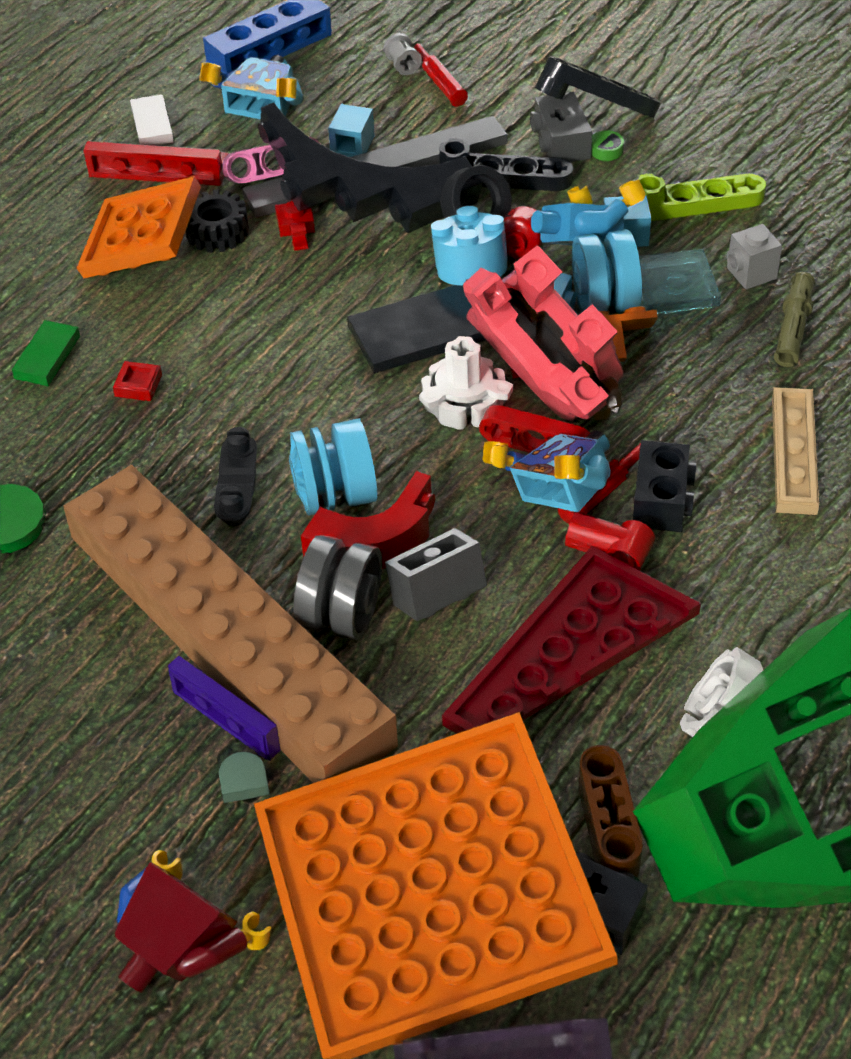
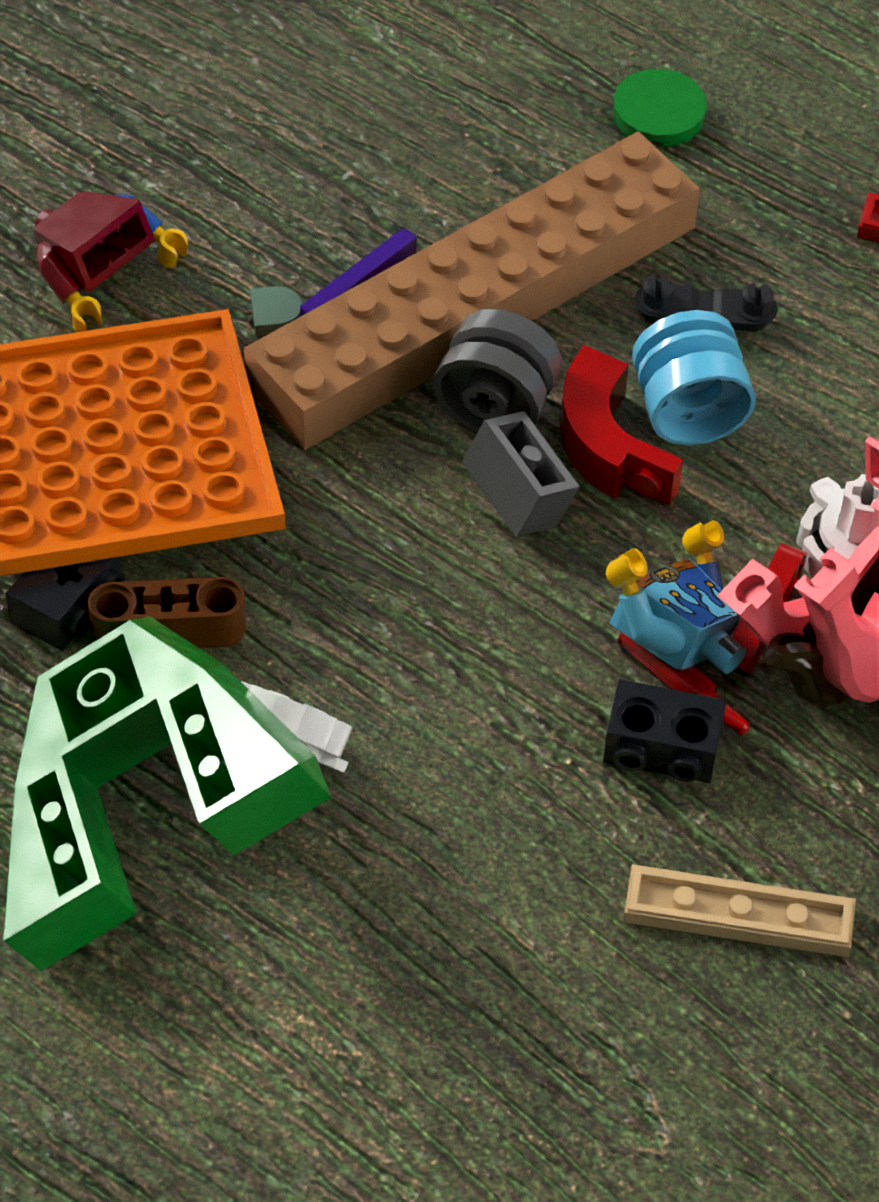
camera: 90 degrees right, 5 degrees up
dark red wing [442,546,701,734] -> none
red piece [565,512,656,571] -> none

